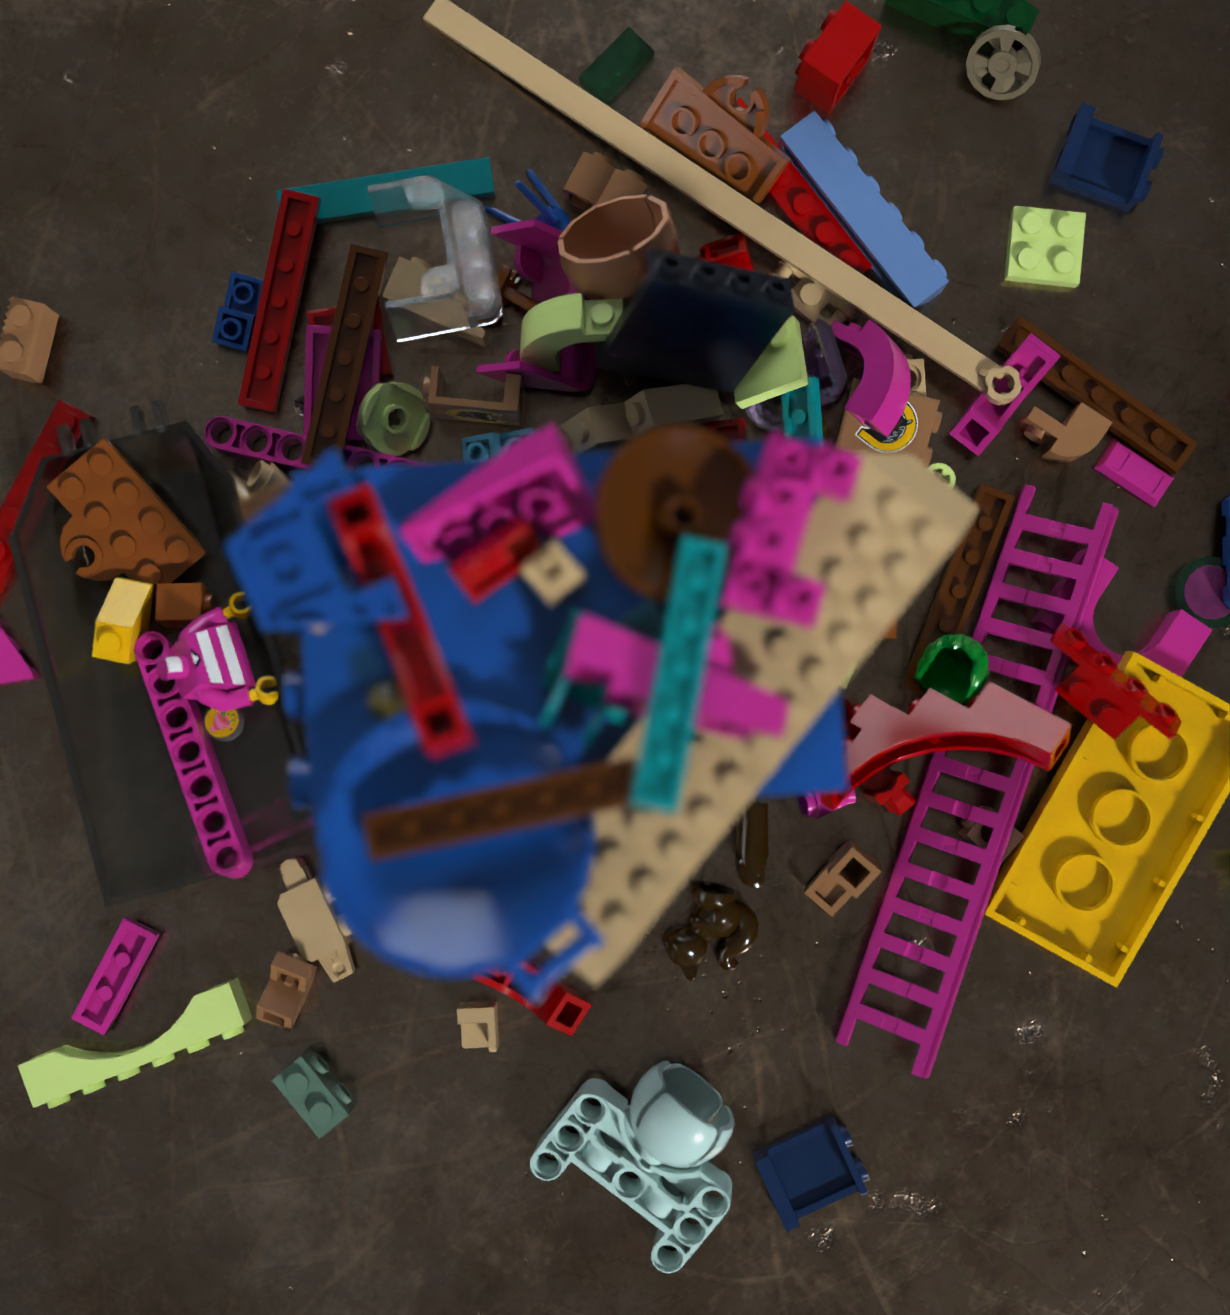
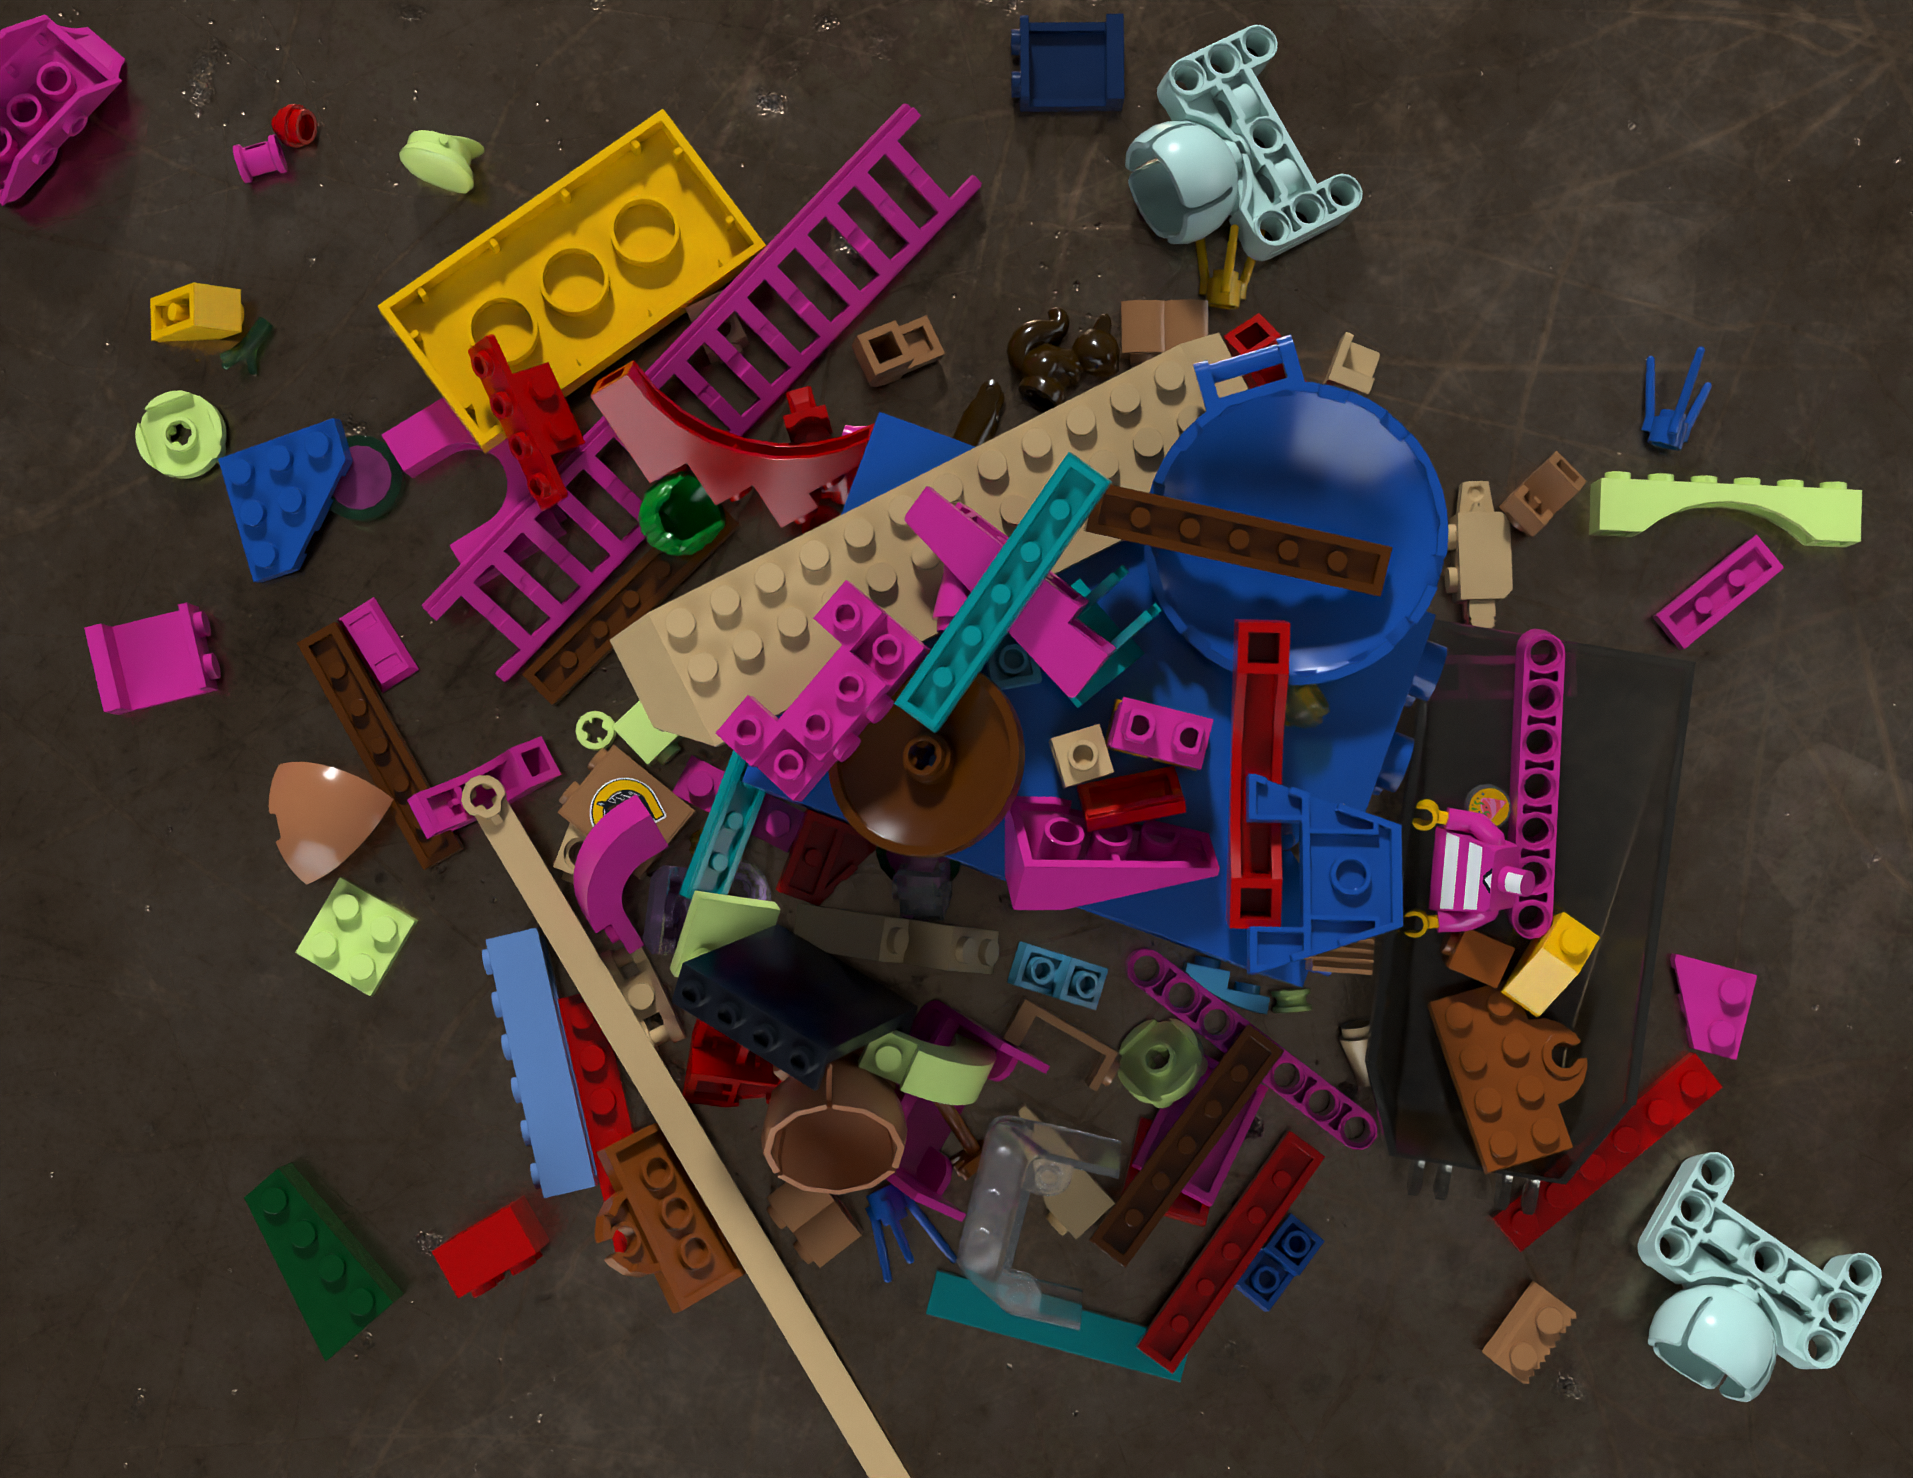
camera: 160 degrees left, 0 degrees up
tan cone [247,460,293,494] -> none
sand green brick [272,1047,356,1139] -> none
clear green plate [579,27,654,105] -> none
dark tan piece [966,24,1041,100] -> none
medium nougat brick [1017,402,1113,463] -> none
dark blue panel [1048,103,1164,212] -> none
none -> nougat brick [269,762,394,884]
none -> dark pink hips [1105,697,1214,771]
none -> medium nougat brick [1120,299,1208,366]
none -> yellow plant [1195,224,1266,309]
none -> blue plant [1641,346,1712,451]

